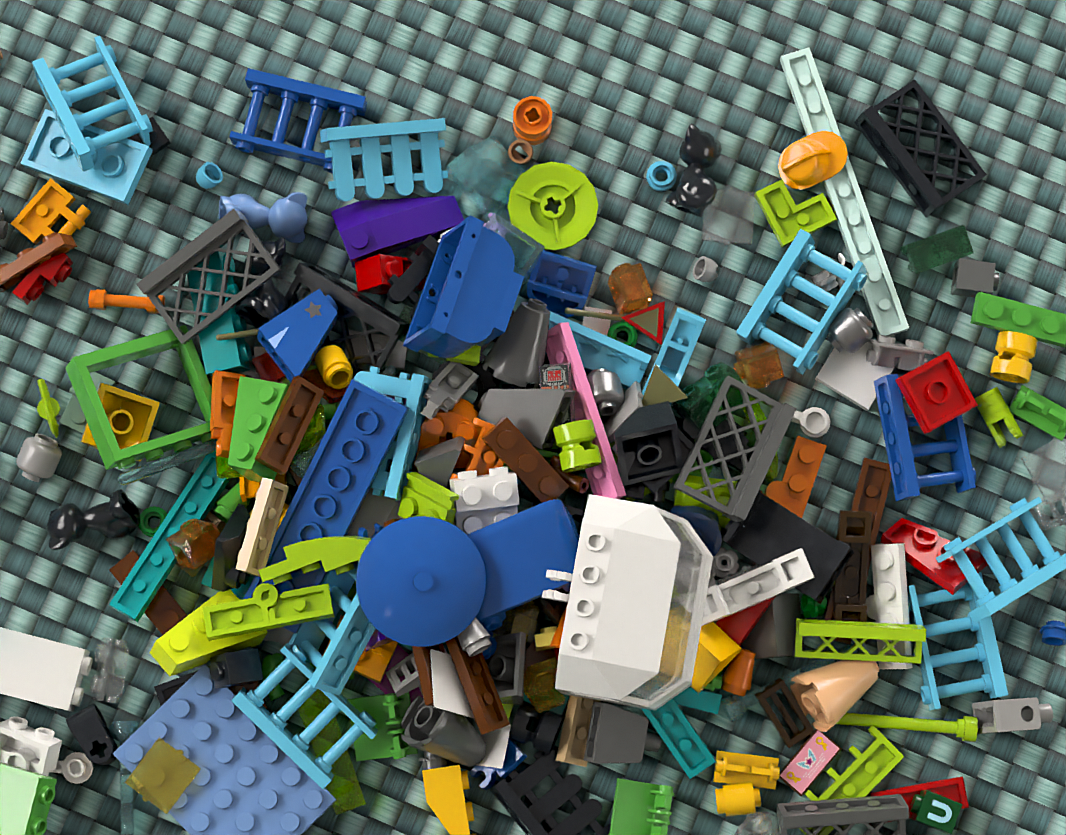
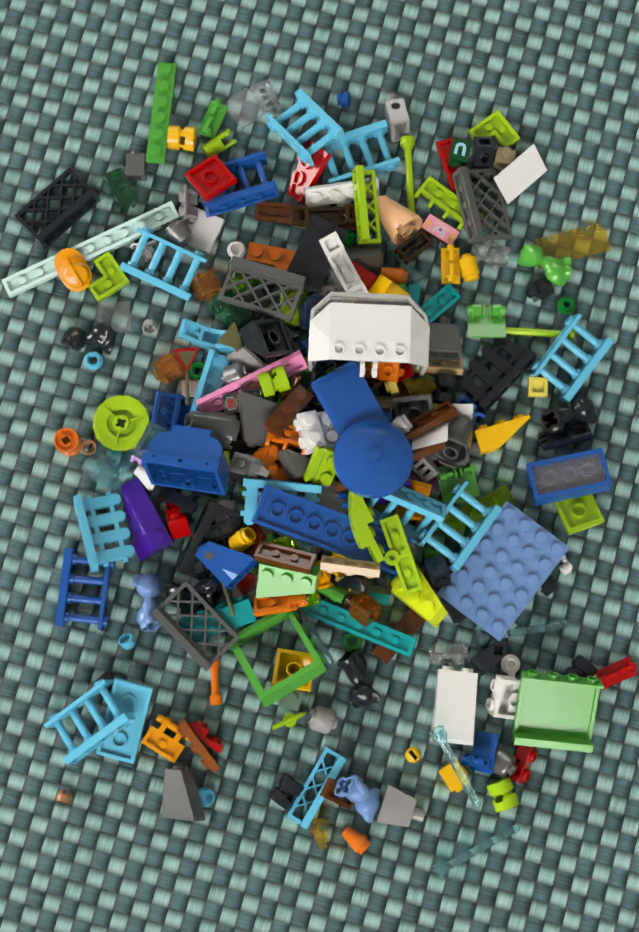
camera: 90 degrees left, 0 degrees up
clear yellow piece [125,737,201,814] -> none

